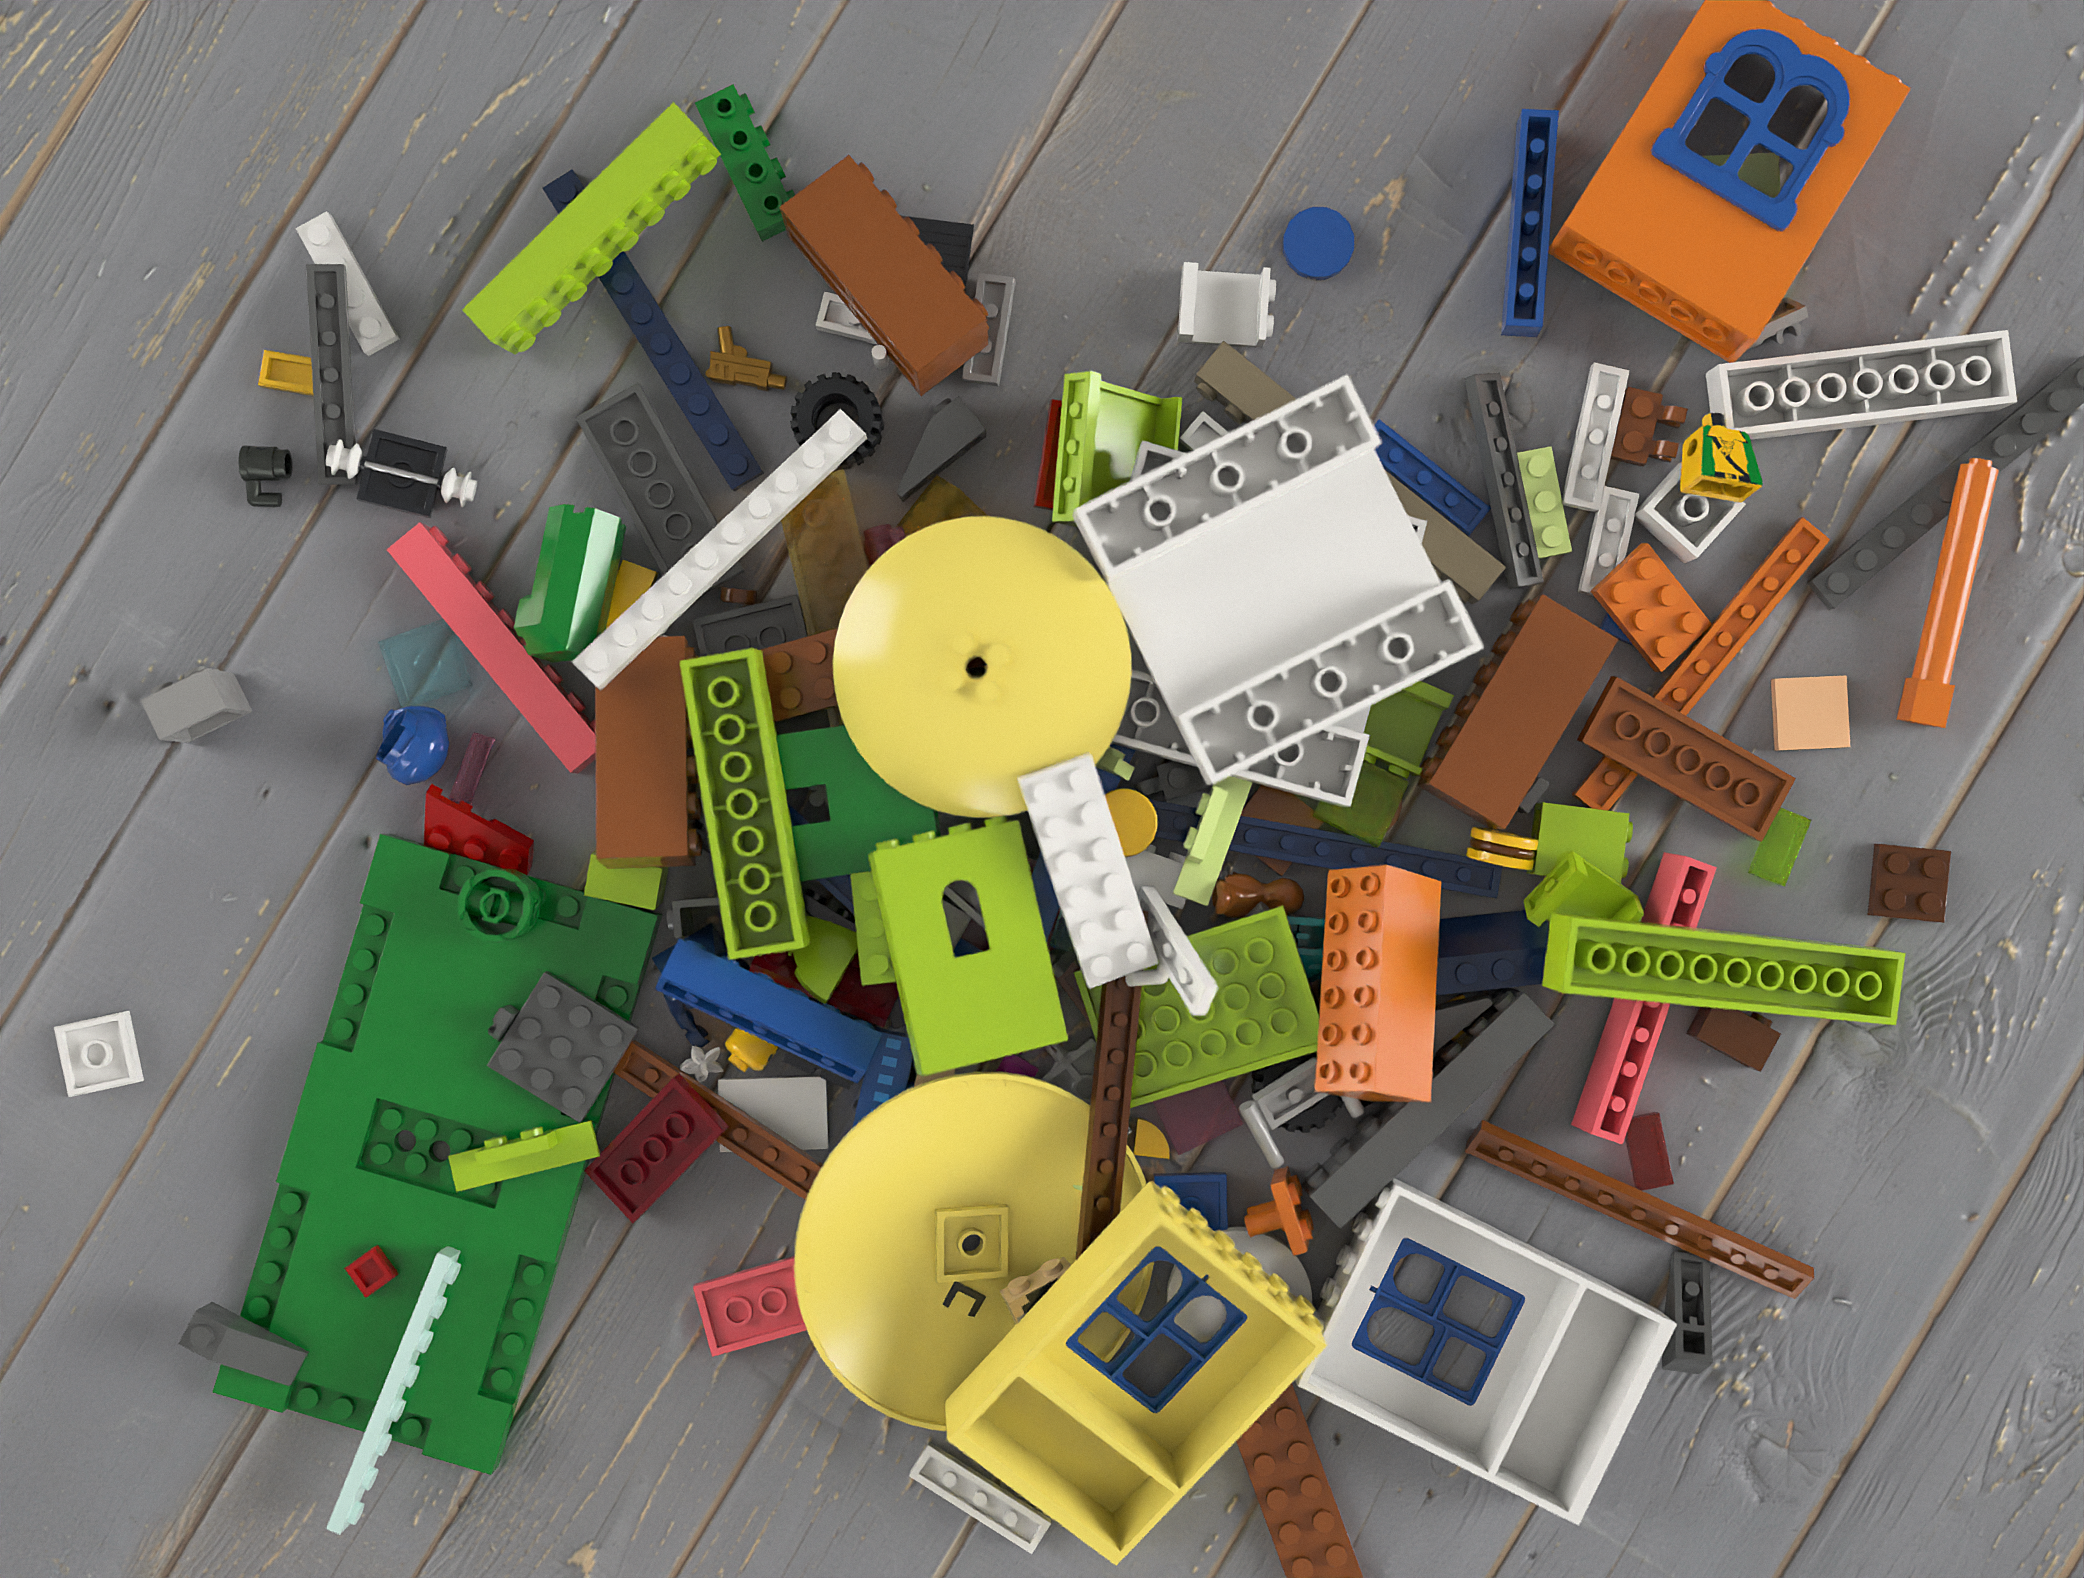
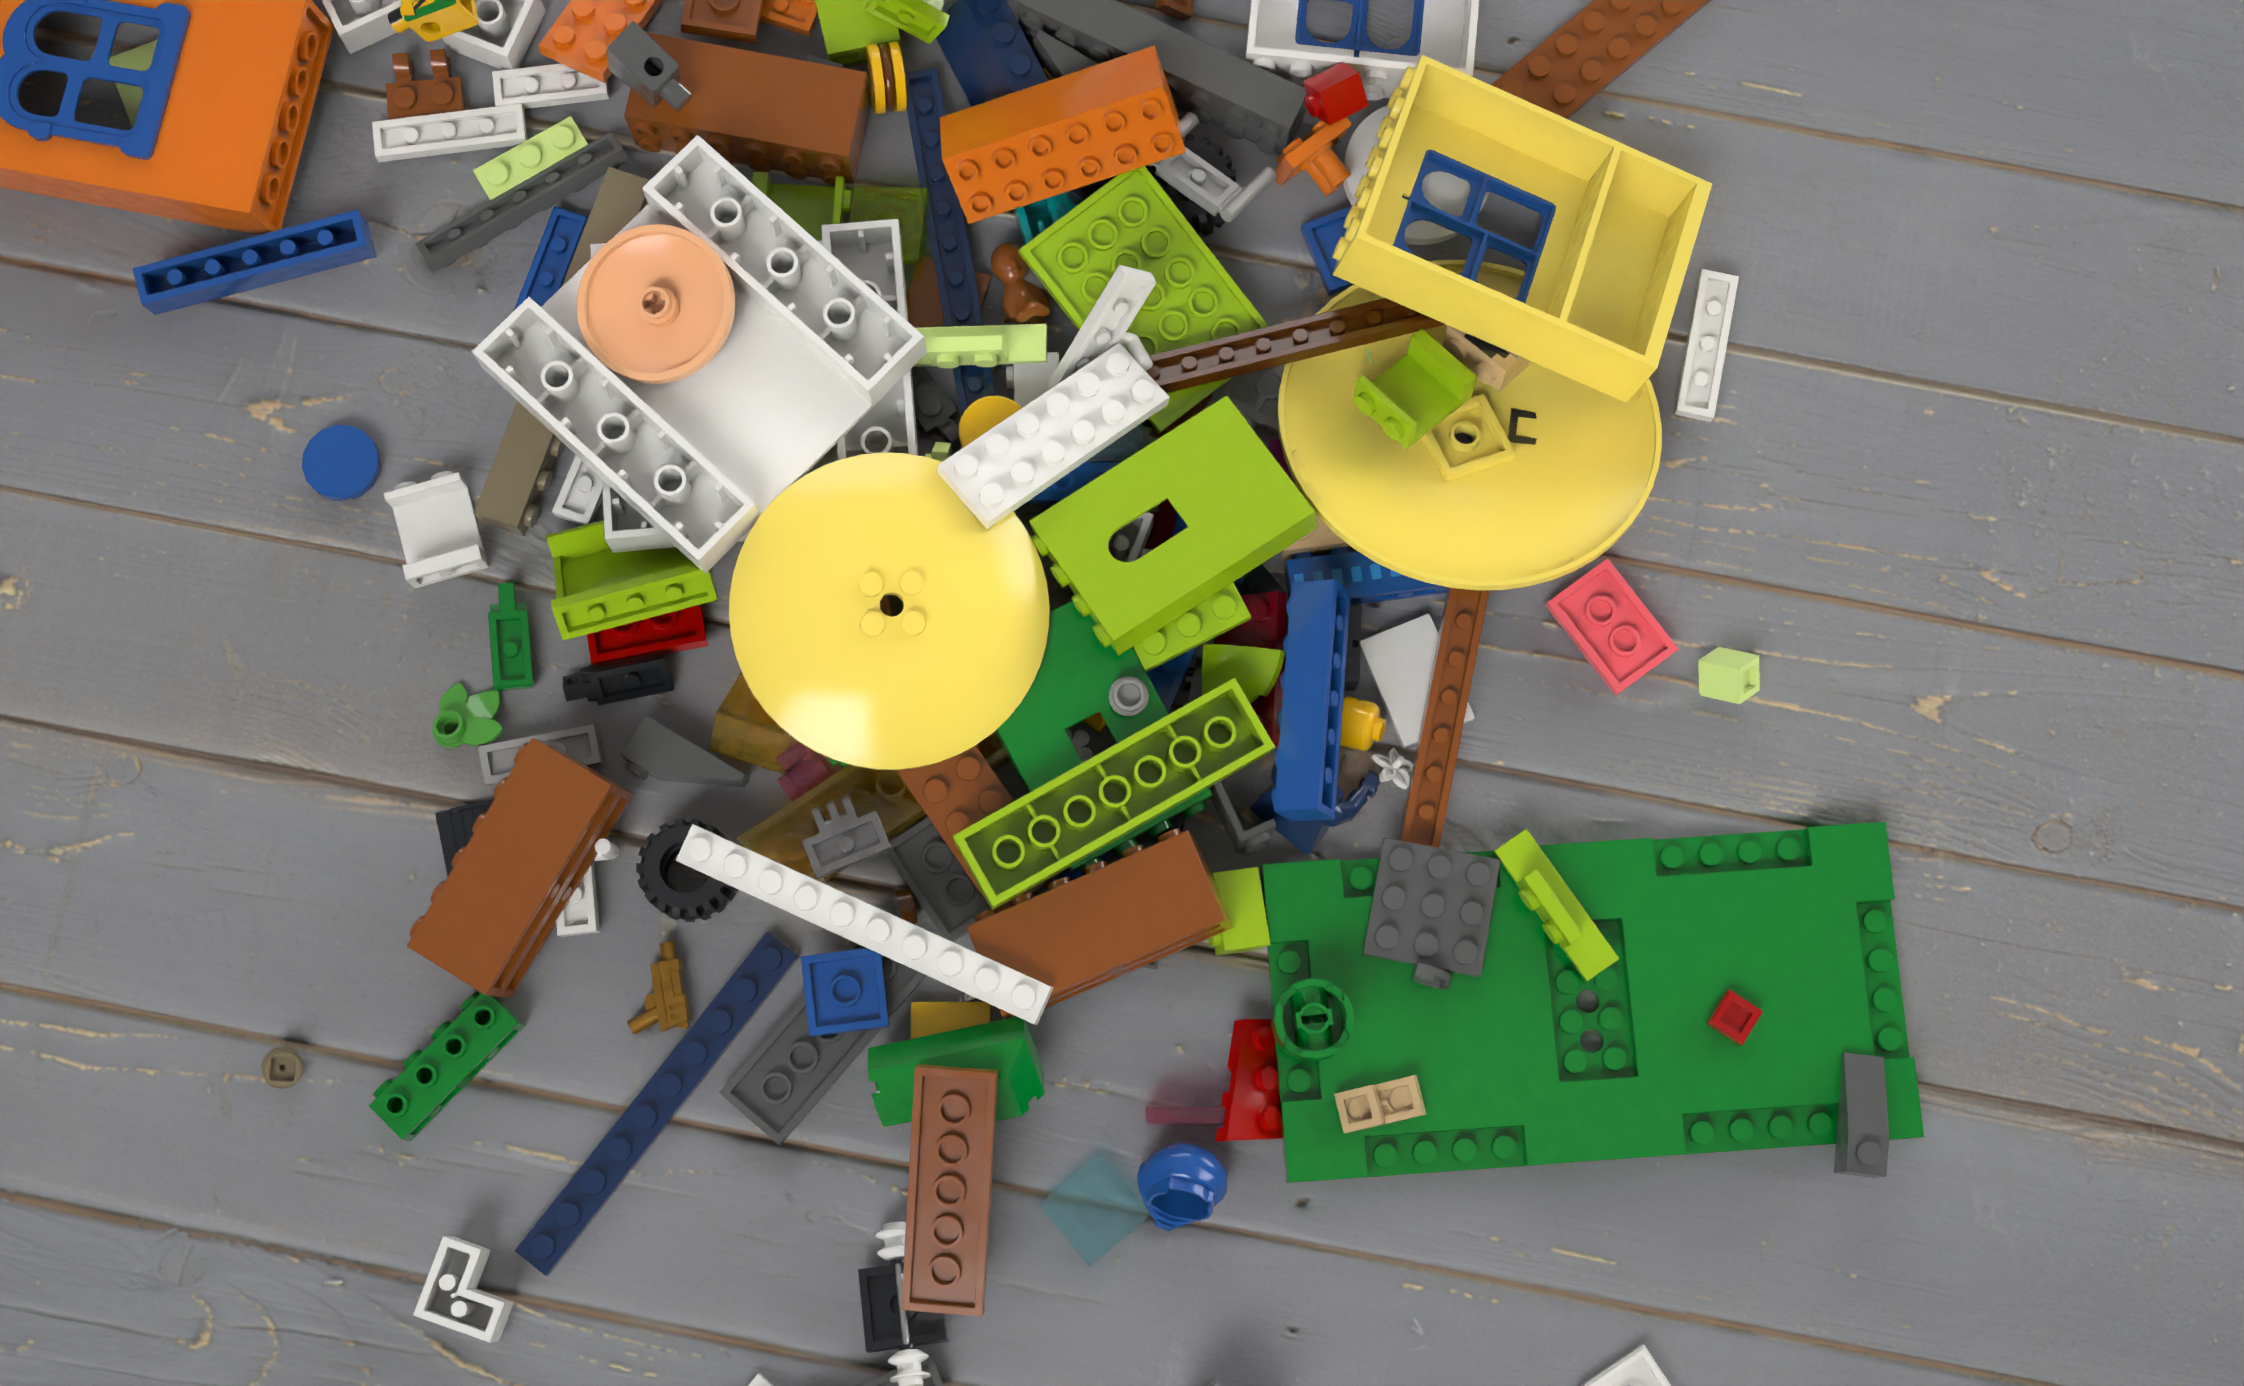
camera: 115 degrees left, 10 degrees down
light aqua plate [326,1246,461,1535] -> none
coral brick [386,522,596,774] -> none
lime brick [462,102,721,355] -> none
dark red plate [584,1073,729,1223] -> none
yellow tile [1133,1117,1170,1159] -> none
clear pink tile [1153,1080,1243,1155] -> none
none -> dark tan tile [261,1047,304,1089]
none -> white brick [413,1236,514,1343]
none -> bright green plate [432,683,503,748]
none -> green hinge [488,582,534,691]
none -> black hinge [563,650,675,706]
none -> light nougat dish [577,224,735,384]
none -> dark grey torso [607,21,692,111]
none -> blue plate [801,948,890,1037]
none -> flat silver hinge [802,794,892,879]
none -> dark orange plate [901,1064,999,1317]
none -> light grey plate [1108,676,1149,717]
none -> red brick [1303,62,1369,126]
none -> tan slope [1334,1075,1426,1133]
none -> lime panel [1353,329,1477,449]
none -> yellowish green panel [1698,647,1760,704]

